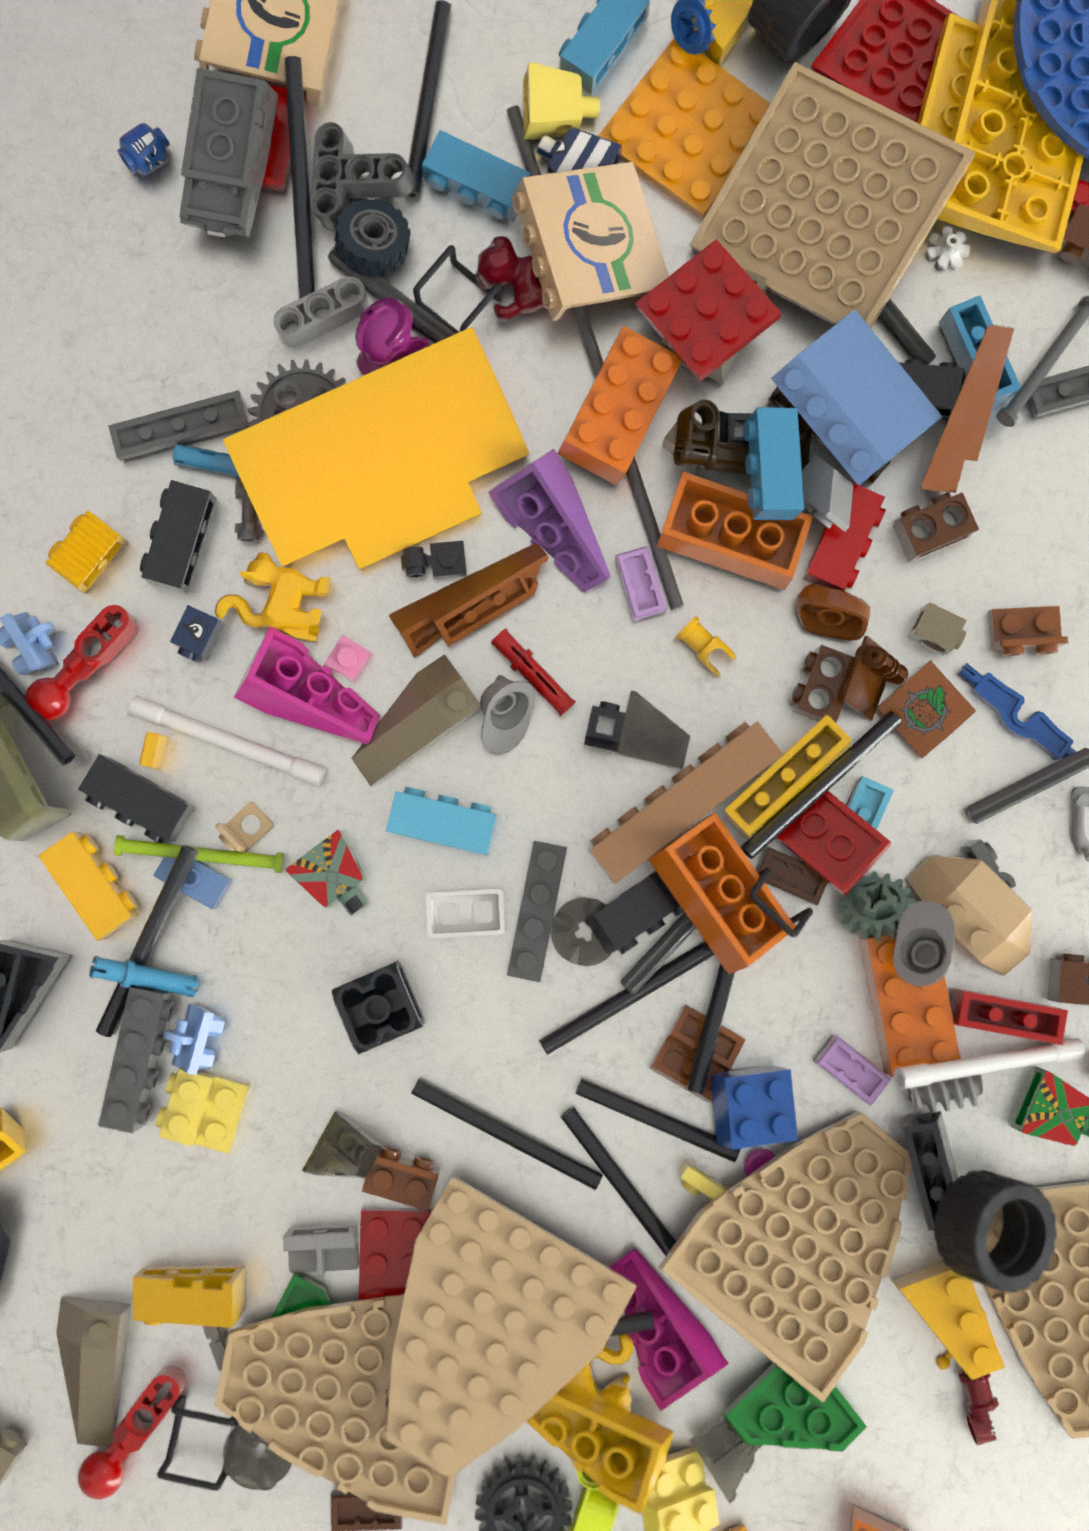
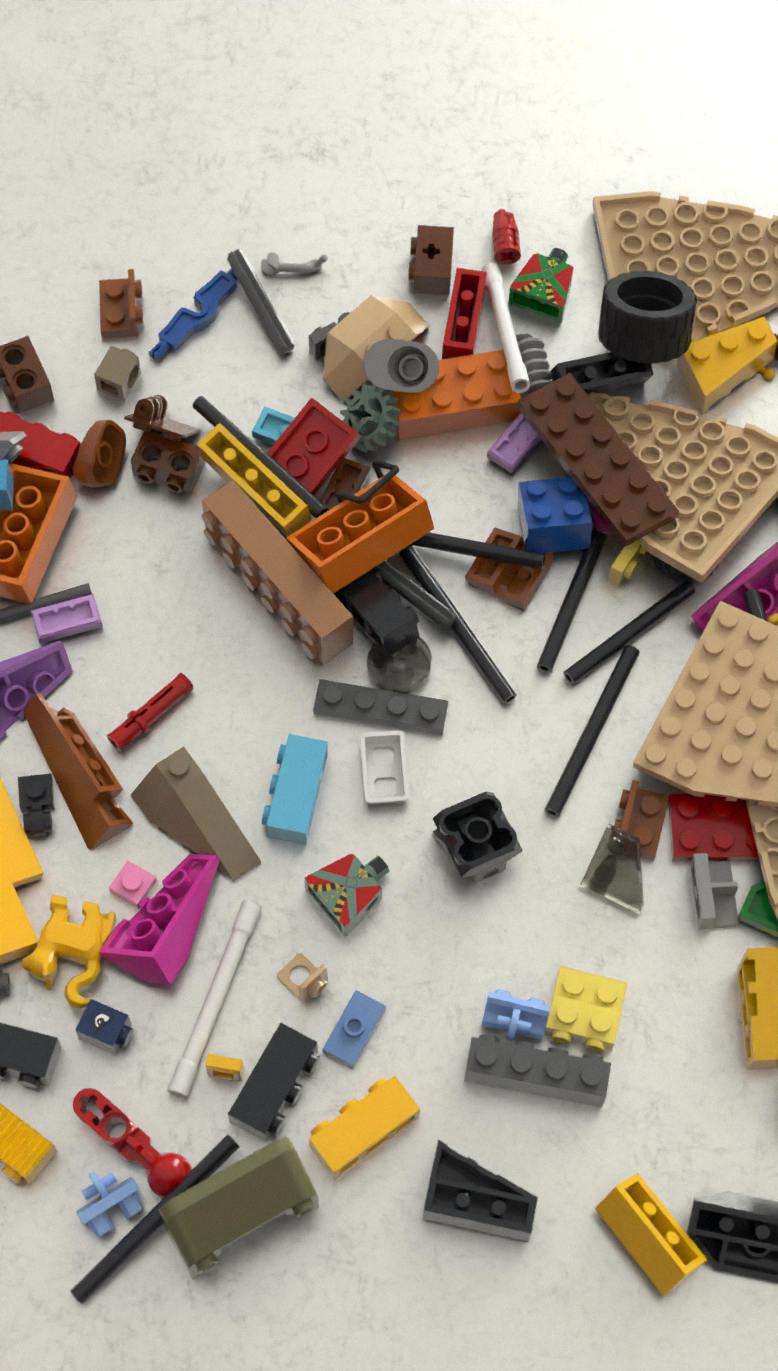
camera: 90 degrees left, 20 degrees down
dark azure pin [89,955,199,998] -> none
black piece [95,845,198,1037] -> none
lime bar [114,835,284,873] -> none
light grey piece [480,675,535,754] -> none
black window [583,701,626,755] -> none
clear smoke wing [616,690,690,770] -> none
yellow piece [675,616,737,676] -> none
dark orange slope [877,660,976,758] -> none
none -> reddish brown plate [517,373,679,547]

